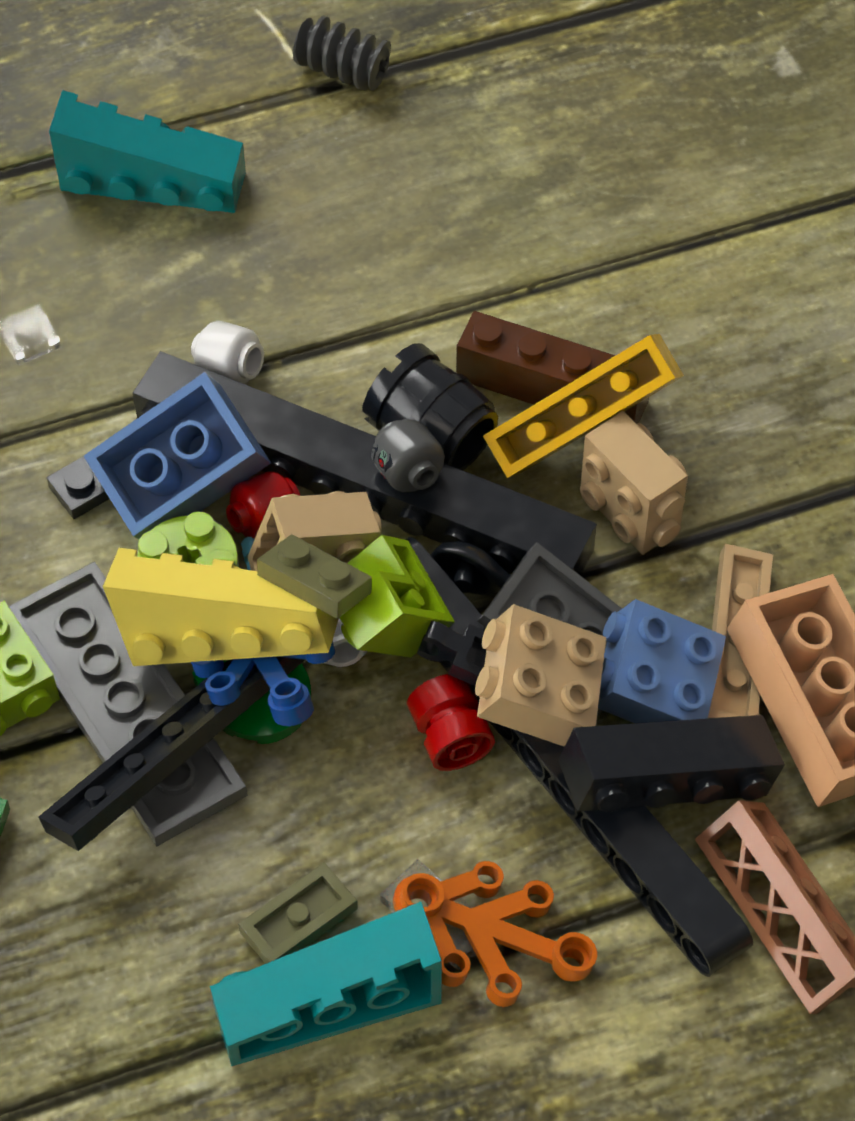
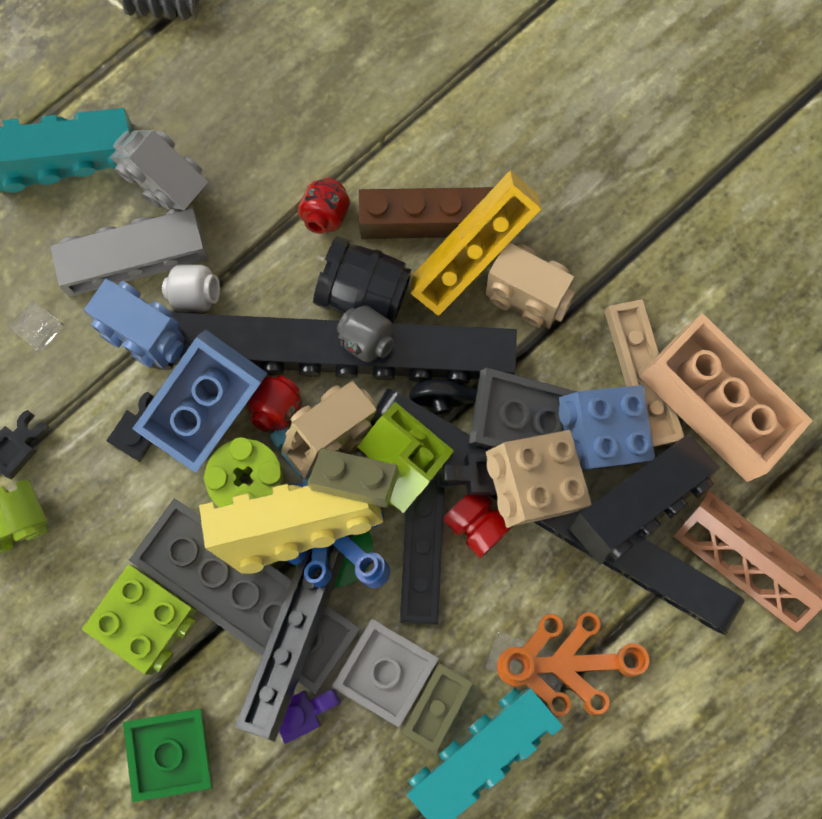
camera: 20 degrees left, 20 degrees up
none -> light grey brick [50,208,209,297]
none -> medium blue brick [84,278,185,369]
none -> light grey brick [110,130,208,210]
none -> dark purple plate [279,689,341,744]
none -> red head [298,178,351,234]
none -> light grey plate [332,619,439,727]
none -> black tile [400,473,445,625]

